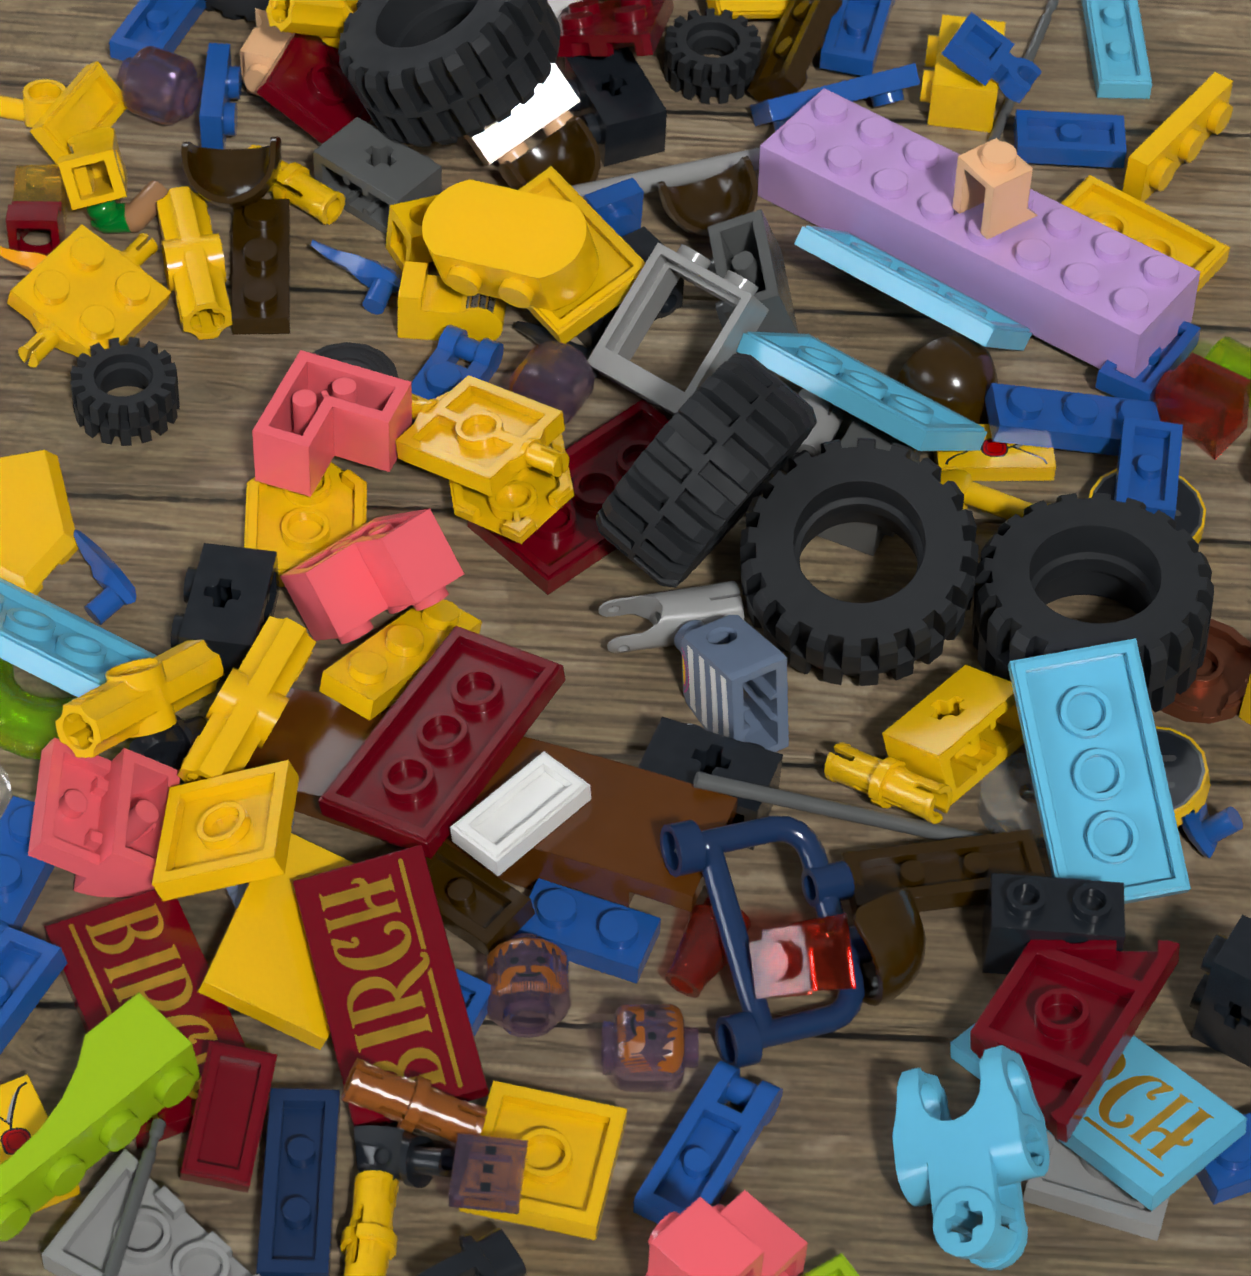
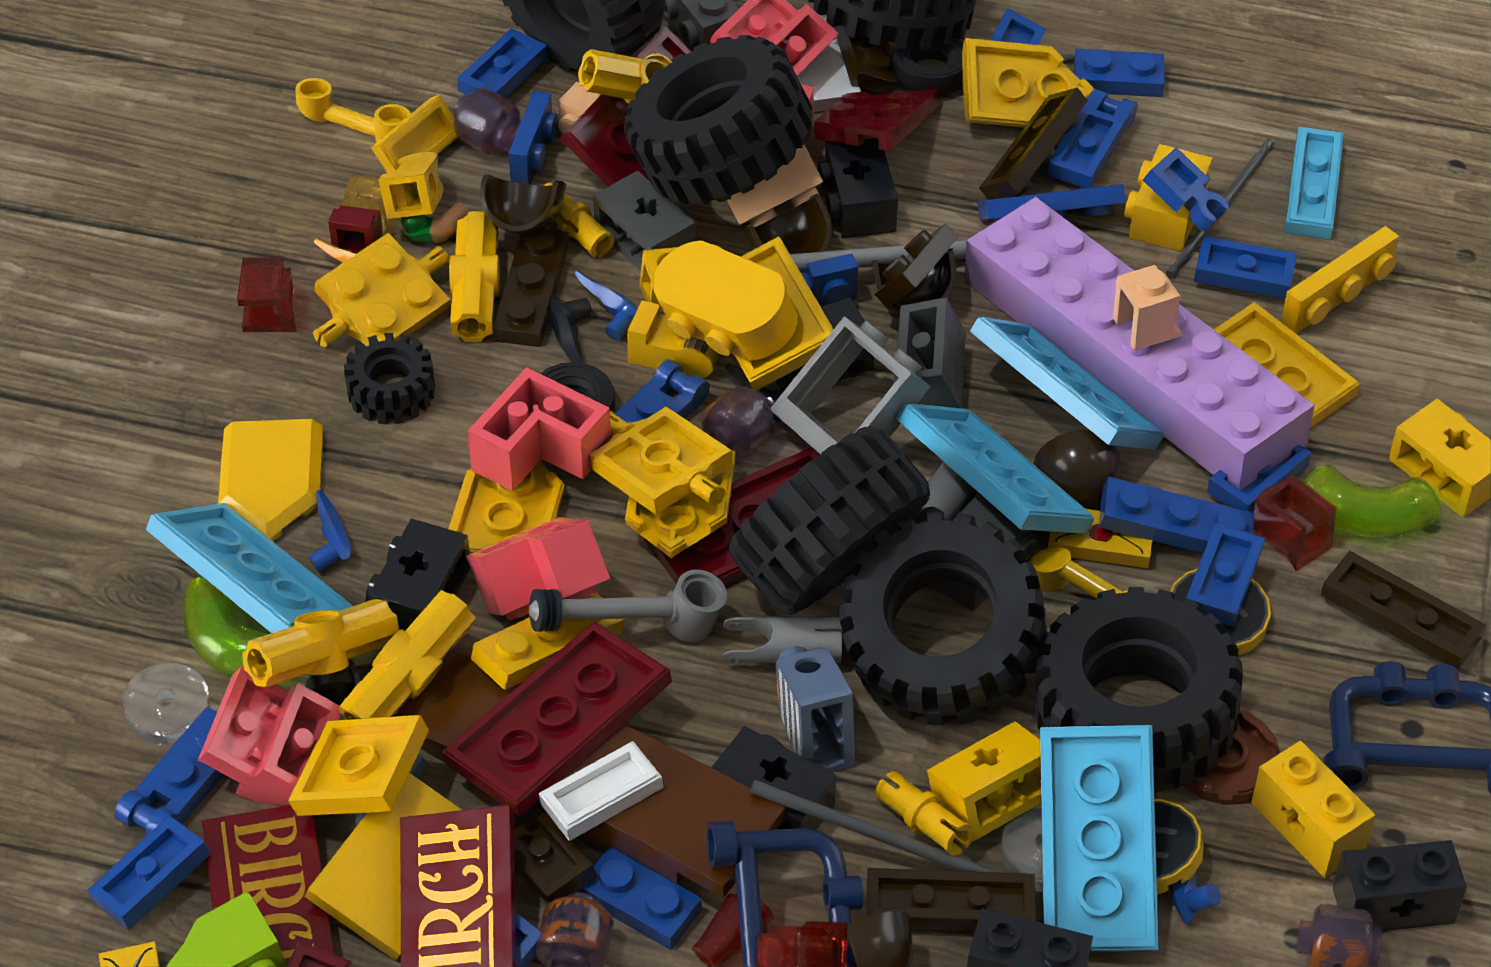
camera: 15 degrees right, 0 degrees up
black tyre [663,8,761,104] -> none
none -> light grey piece [529,570,727,642]
none -> black bar [550,297,591,363]
none -> dark brown plate [874,223,958,308]

